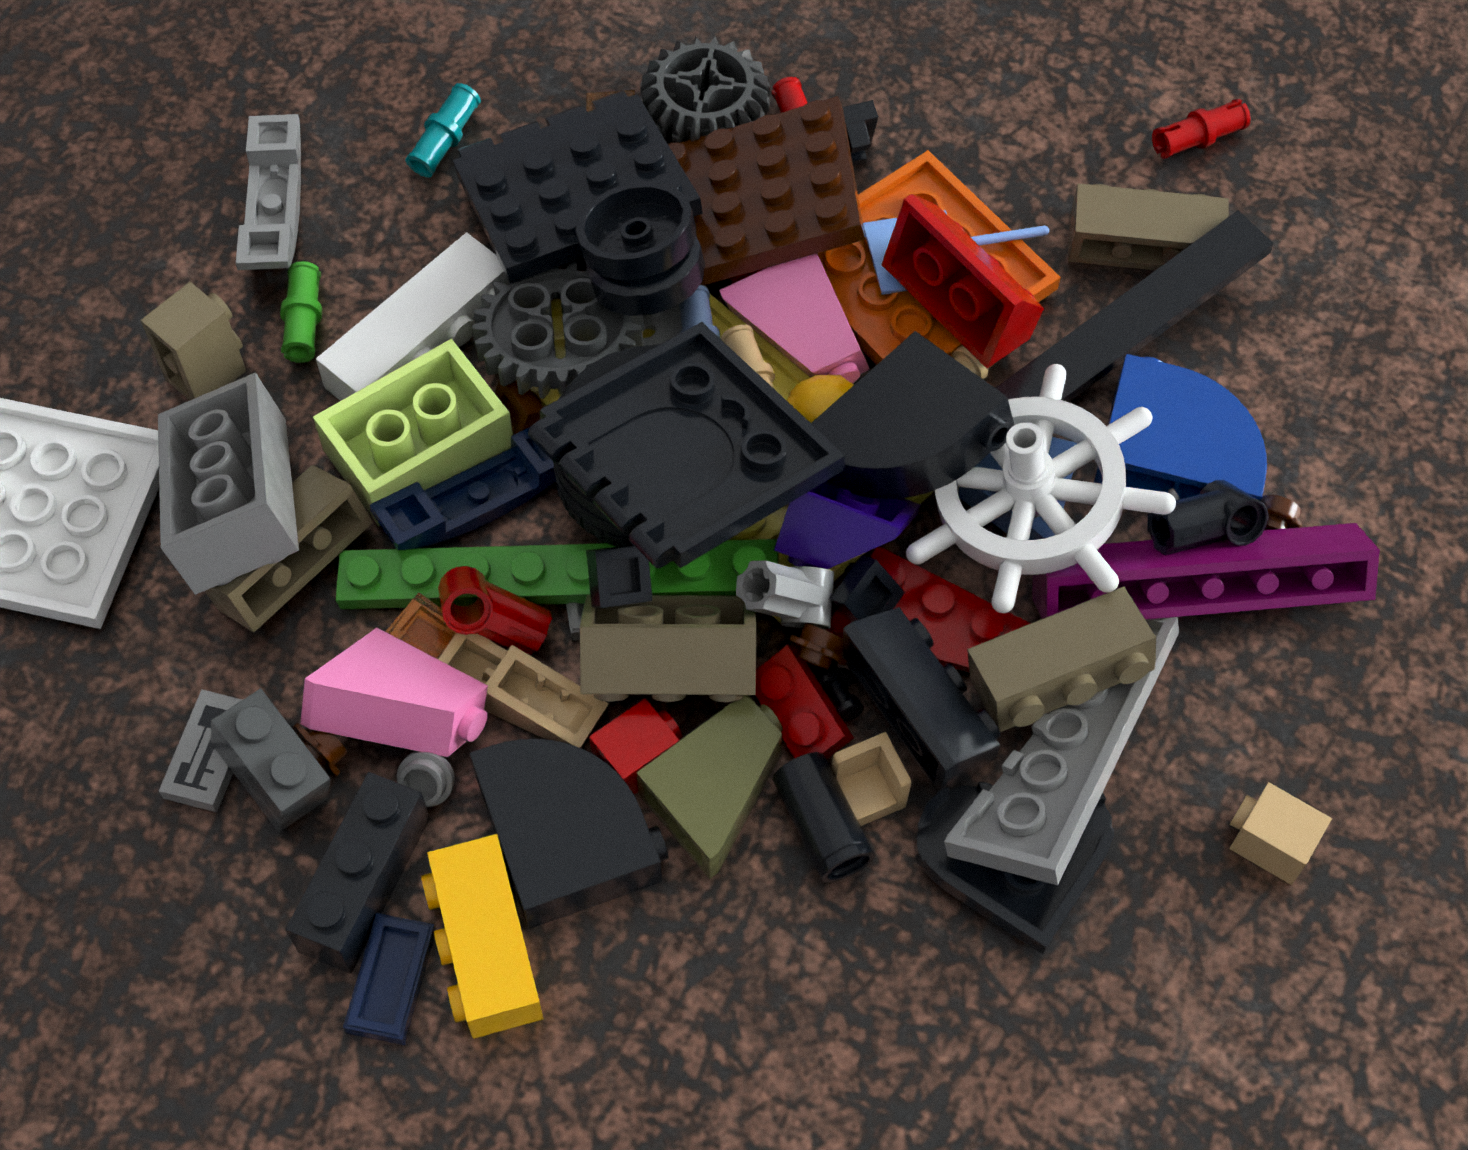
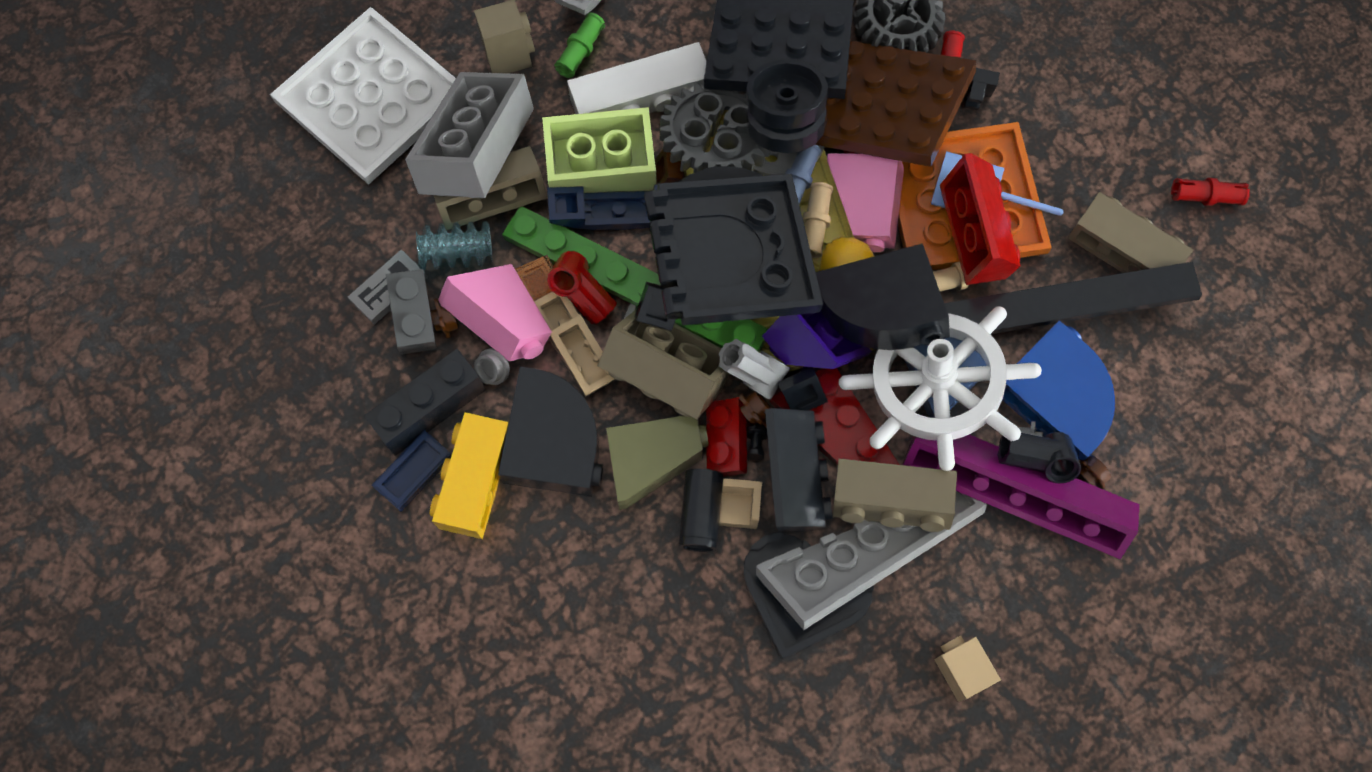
camera: 30 degrees right, 10 degrees up
red brick [589,698,682,795] -> none
none -> clear light blue piece [416,221,493,270]

